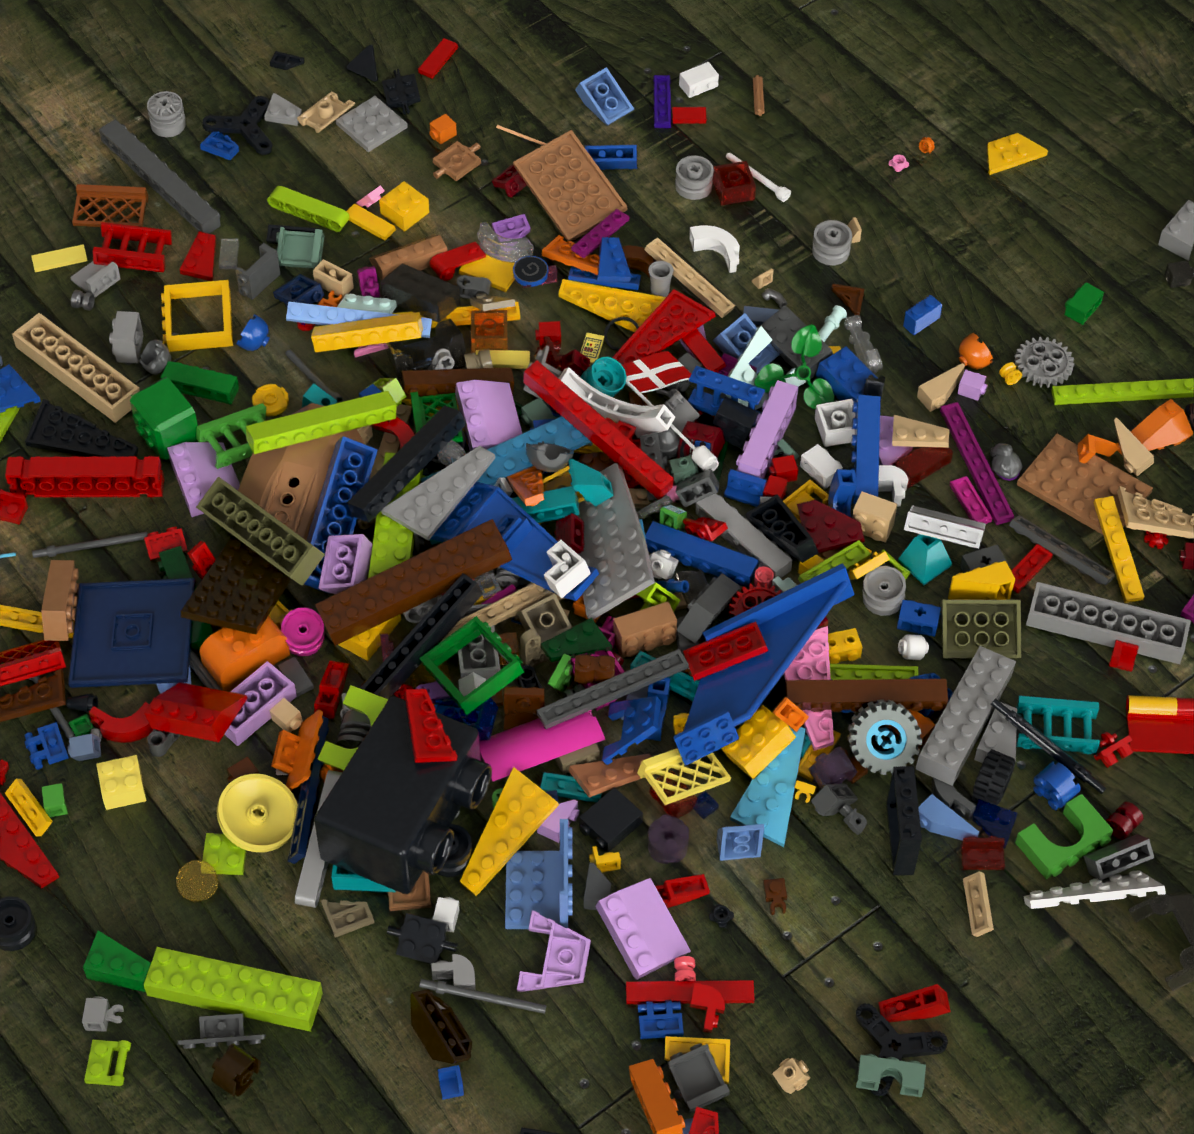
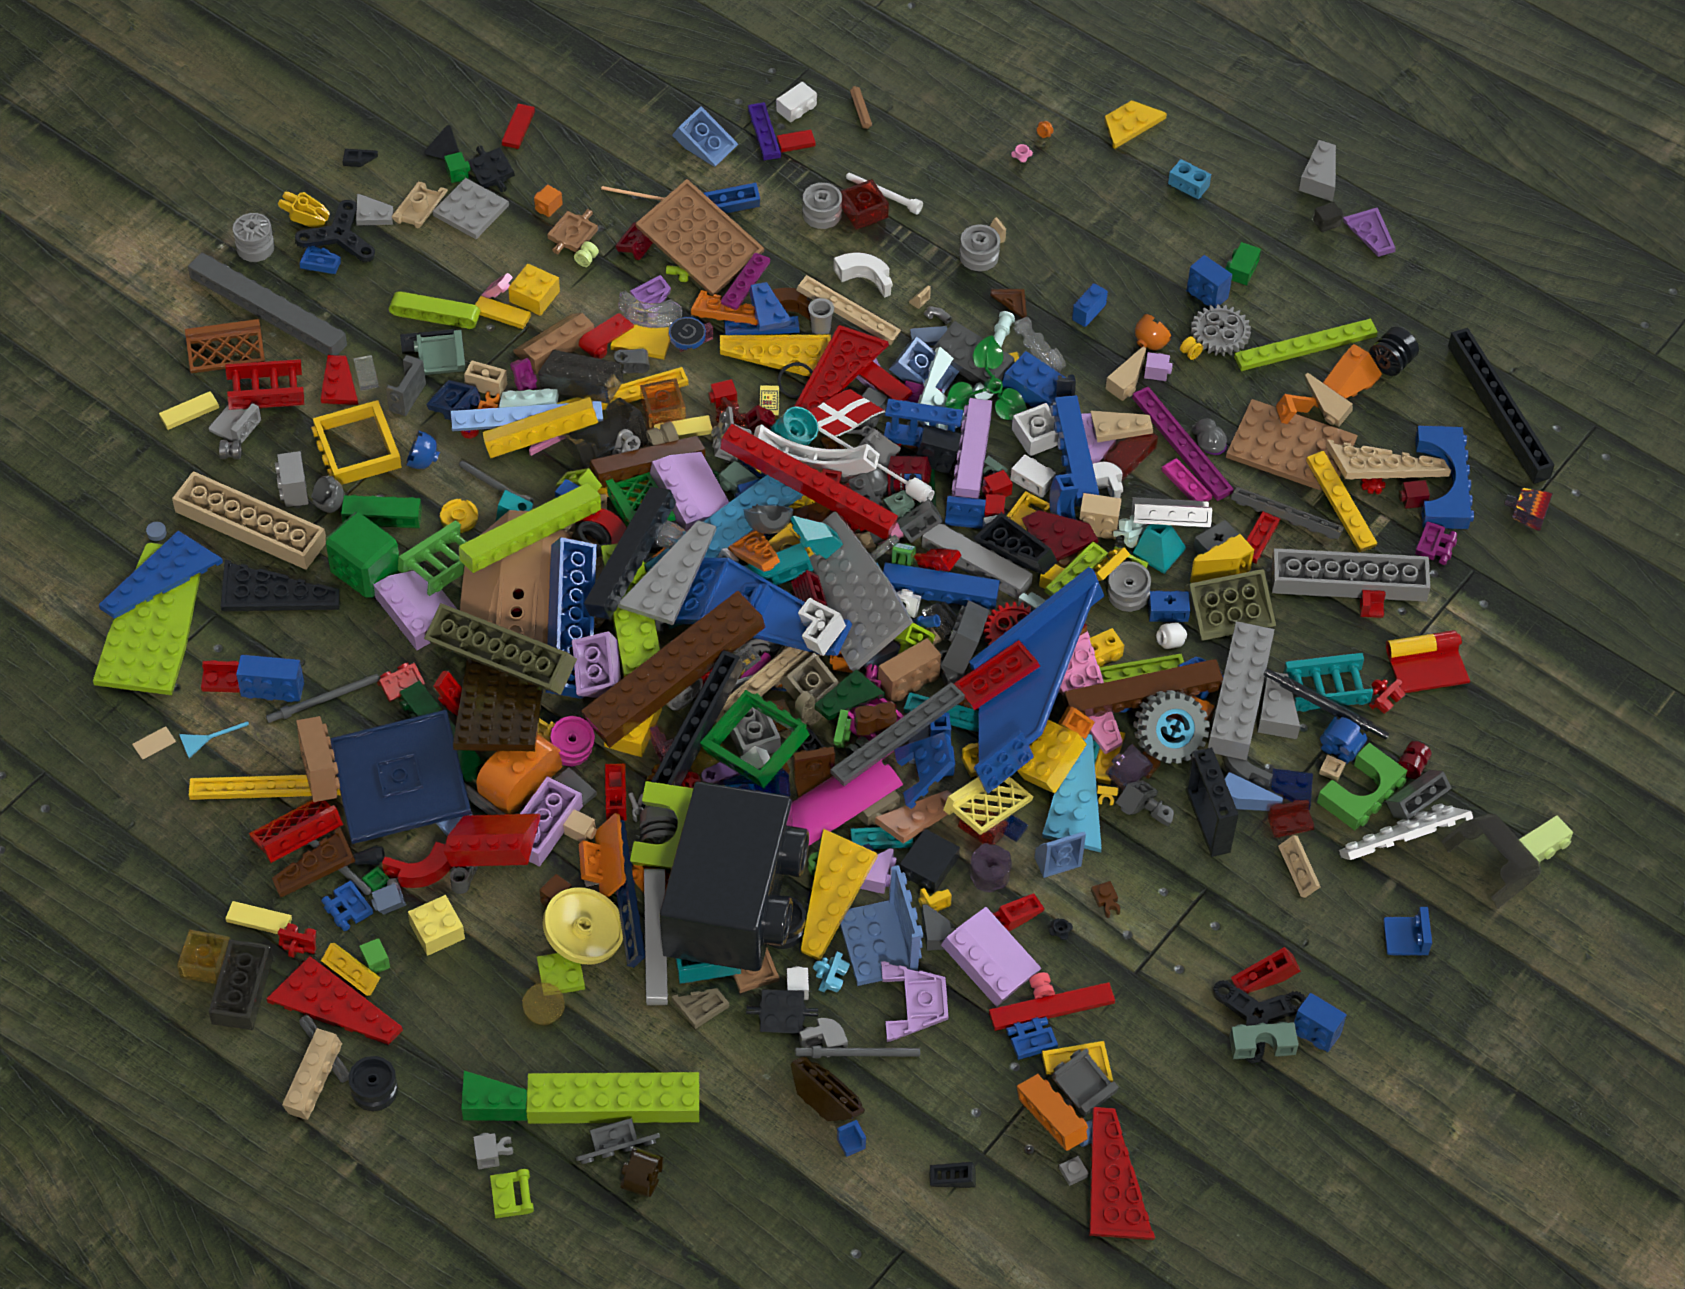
camera: 15 degrees left, 0 degrees up
red brick [5,456,164,498] -> none
red wing [405,689,458,763] -> none
dark tan wing [470,293,515,311] -> none
red brick [690,983,725,1033] -> none
coral wheel [754,566,774,589] -> none
tan brick [772,1058,811,1094] -> none
black tyre [973,749,1015,806] -> none
none -> blue brick [236,655,304,702]
none -> yellow hinge [278,191,330,228]
none -> green brick [444,152,471,183]
none -> black tyre [572,521,610,558]
none -> yellowish green wheel [574,241,599,267]
none -> lime arm [666,265,689,282]
none -> medium azure hips [813,951,850,992]
none -> sand blue slope [863,641,900,670]
none -> light aqua hips [1113,515,1149,548]
none -> dark azure brick [1168,159,1211,199]
none -> blue brick [1186,255,1232,309]
none -> blue brick [1294,993,1347,1052]
none -> tan plate [1319,755,1346,782]
none -> blue bracket [1383,907,1432,955]

